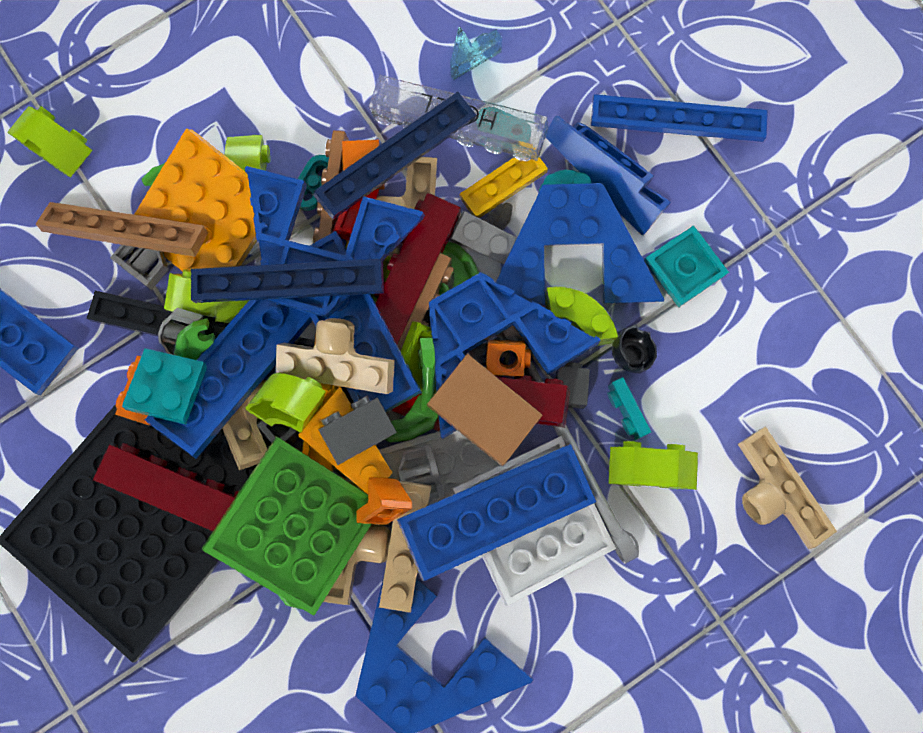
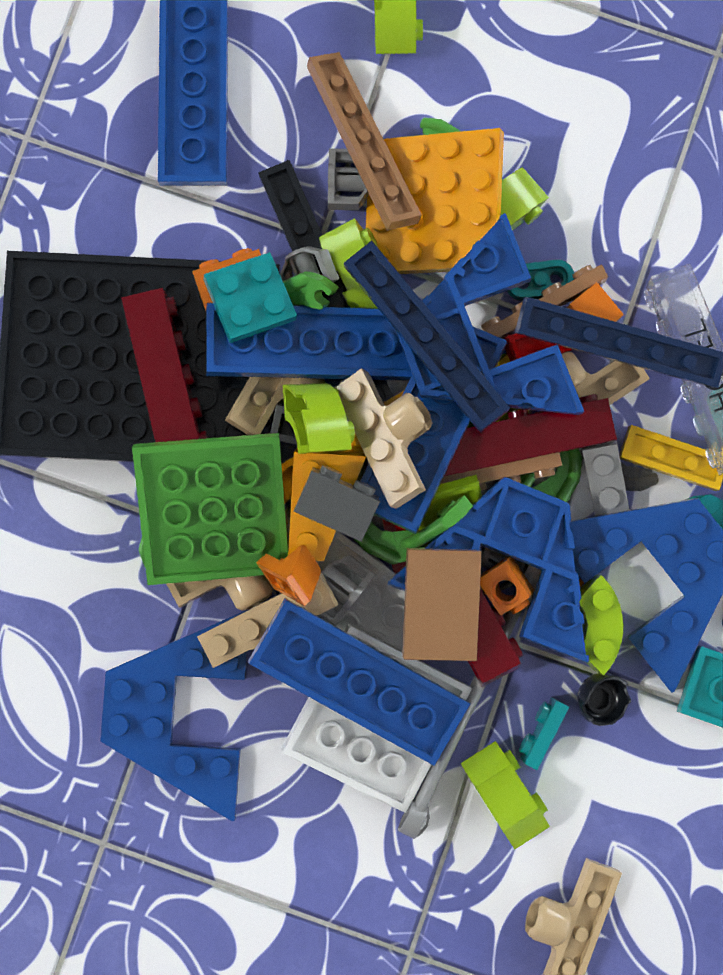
camera: 50 degrees right, 5 degrees up
dark grey brick [556,362,590,409] -> none

